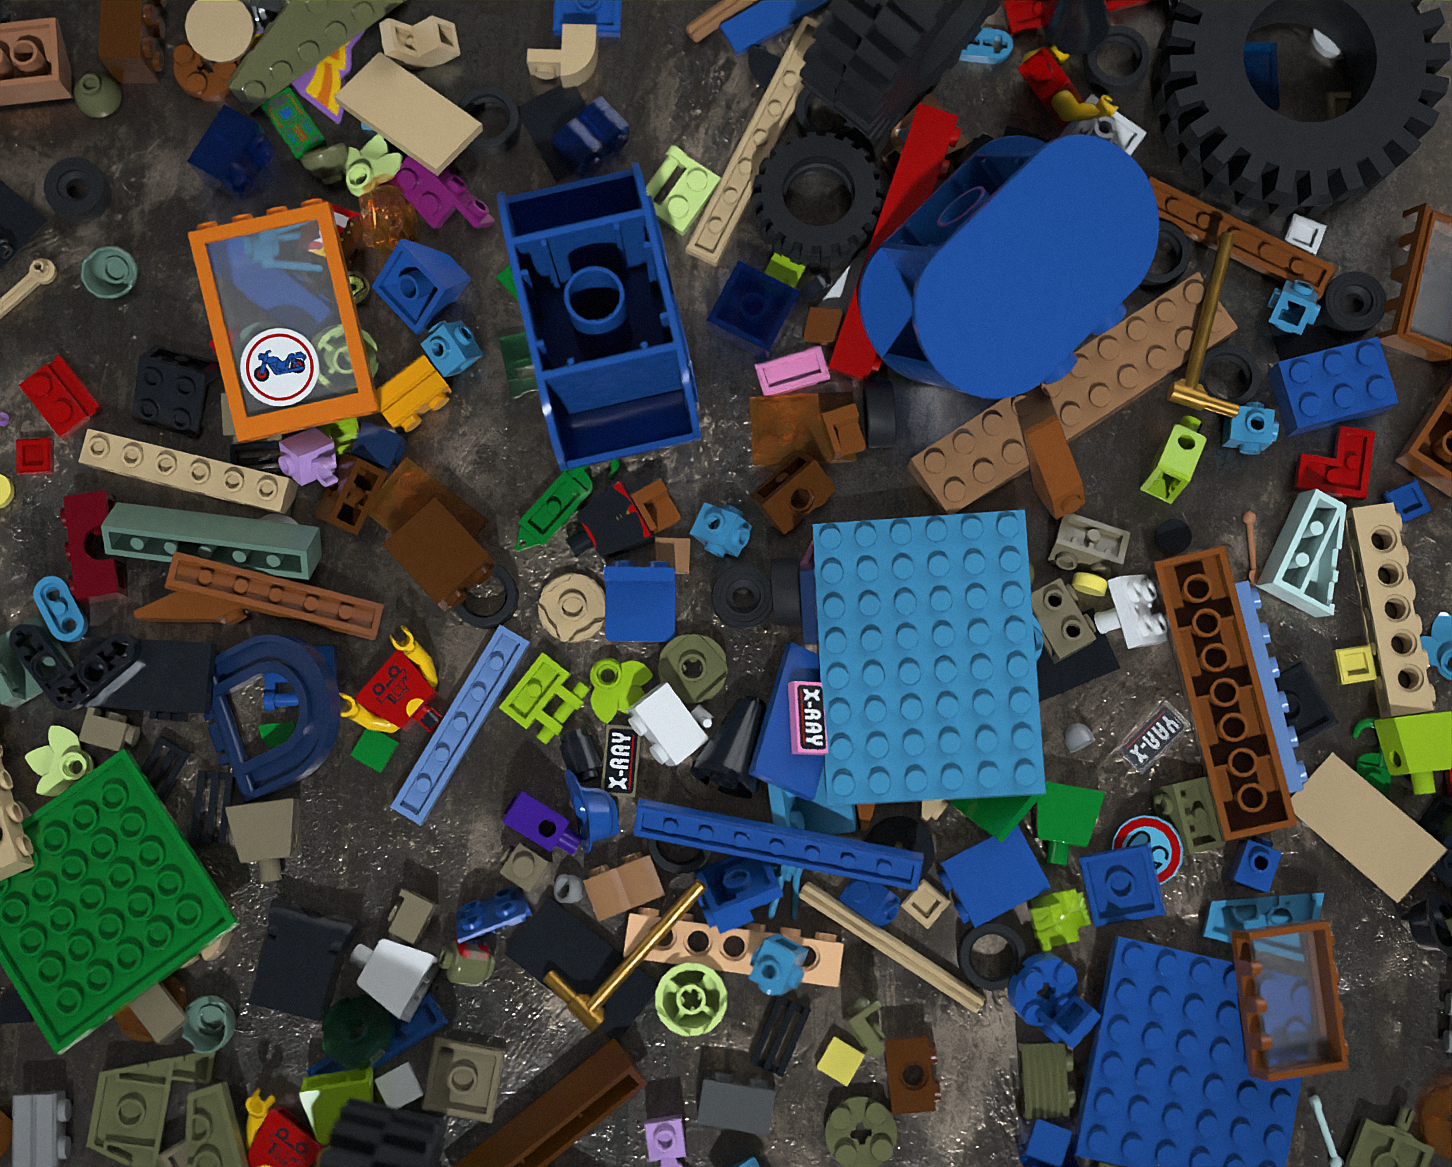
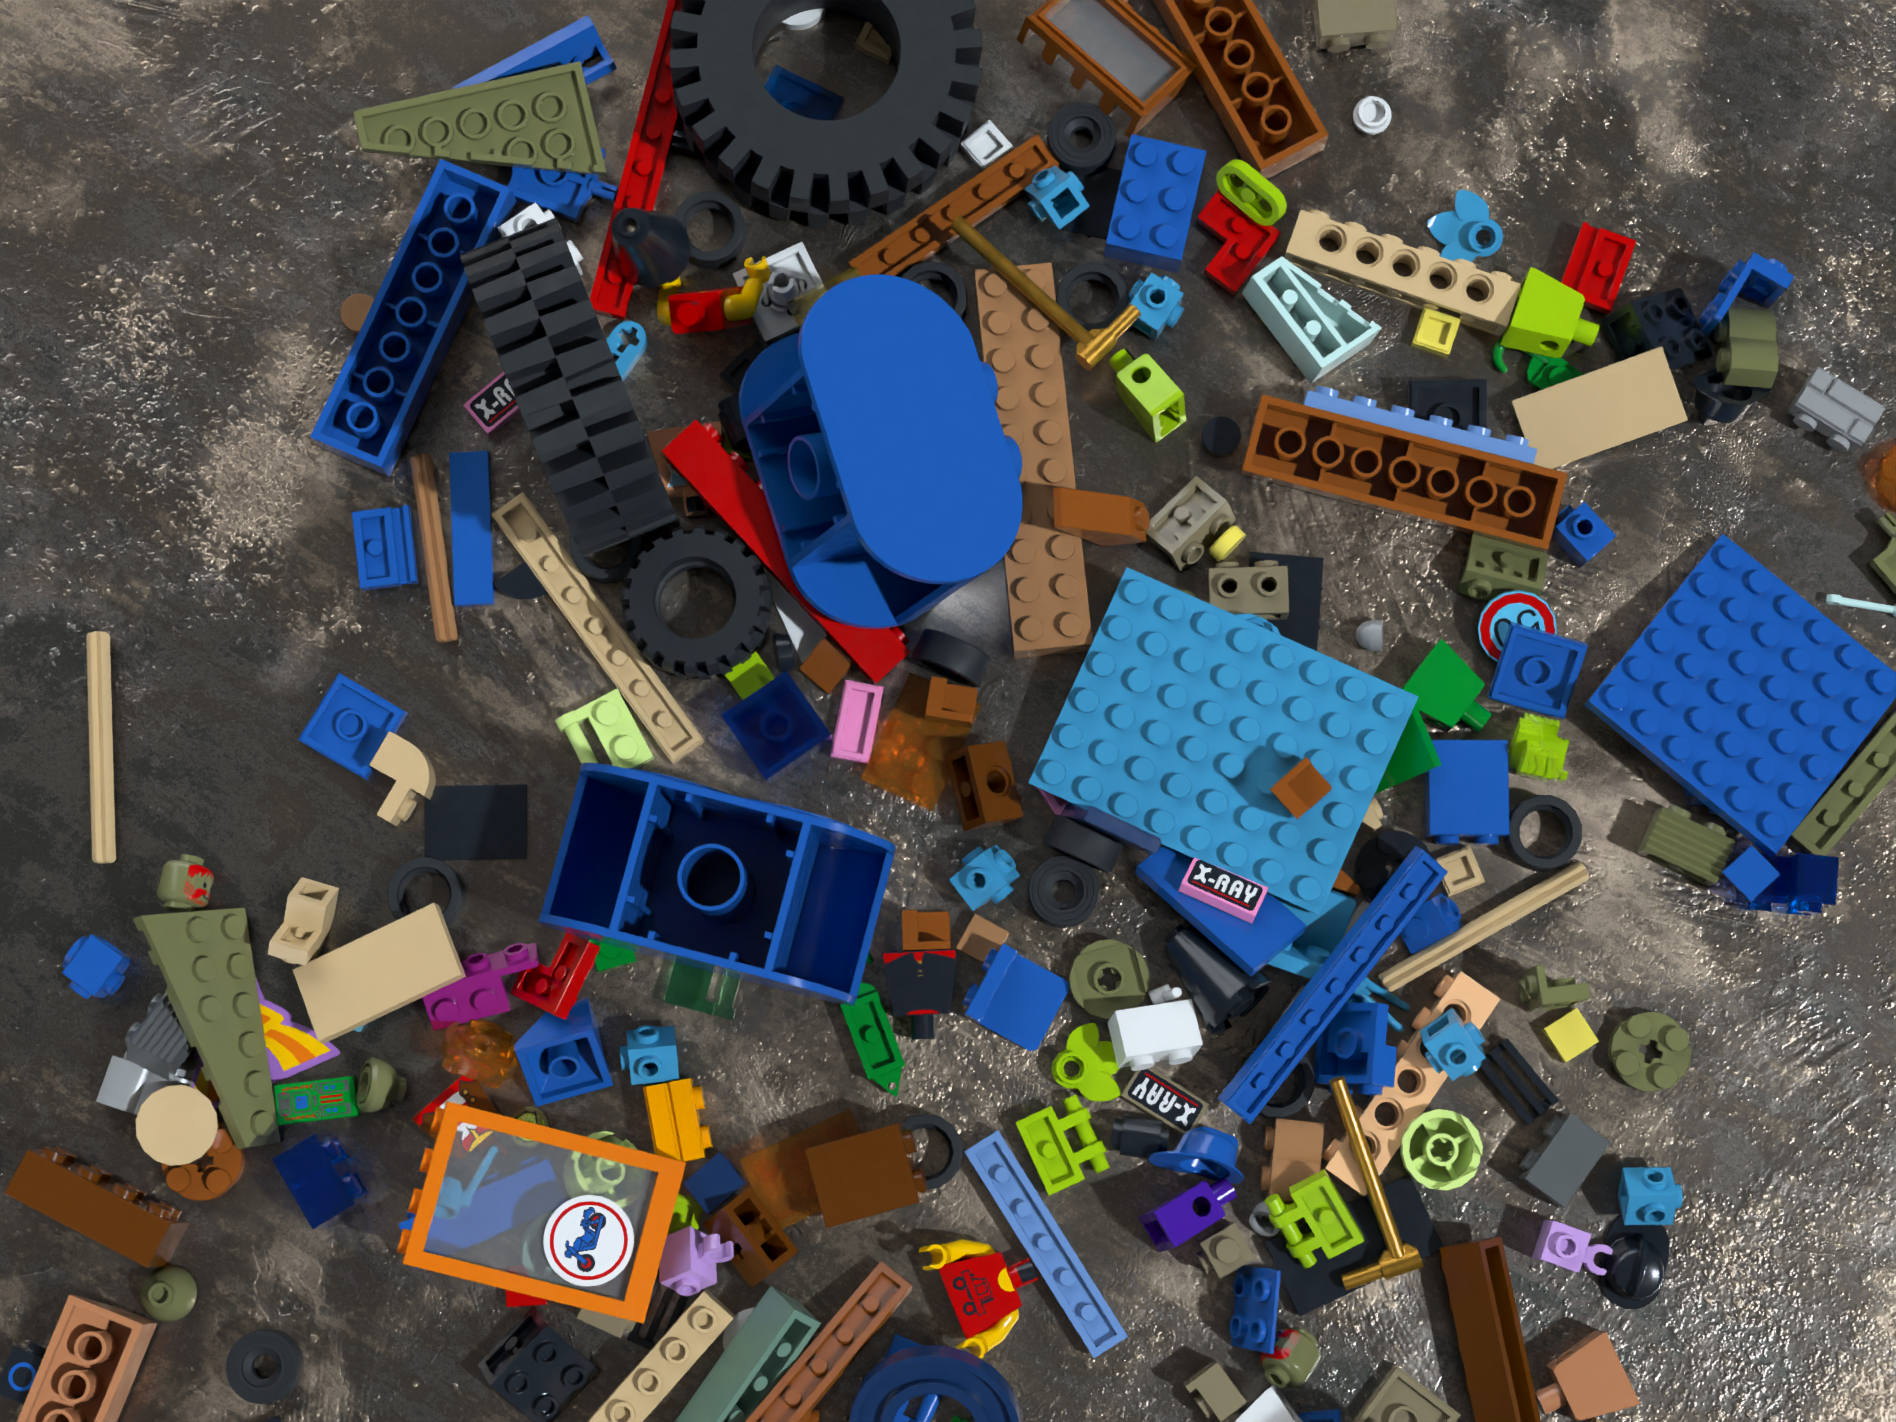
camera: 65 degrees left, 0 degrees up
sand green hair [81,246,138,299] -> none
yellowish green plate [343,134,402,197] -> none
green tile [350,728,400,773] -> none
tan tile [538,573,606,643] -> none
clear blue brick [551,96,630,177] -> none
reddish brown brick [883,1034,941,1115] -> none
blue plate [1007,953,1078,1026] -> none
blue bracket [1035,994,1101,1049] -> none
white plate [1094,574,1167,649] -> none
clear tile [1115,700,1192,775] -> none
dark azure wing [1201,893,1324,962] -> none
window [1230,919,1349,1082] -> none
nougat hinge [1242,511,1261,583] -> none
blue tile [1382,479,1432,523] -> none
none -> red plate [510,933,600,1020]
none -> lime plate [1216,159,1287,226]
none -> lime plate [1264,1169,1364,1269]
none -> dark orange panel [1270,757,1332,820]

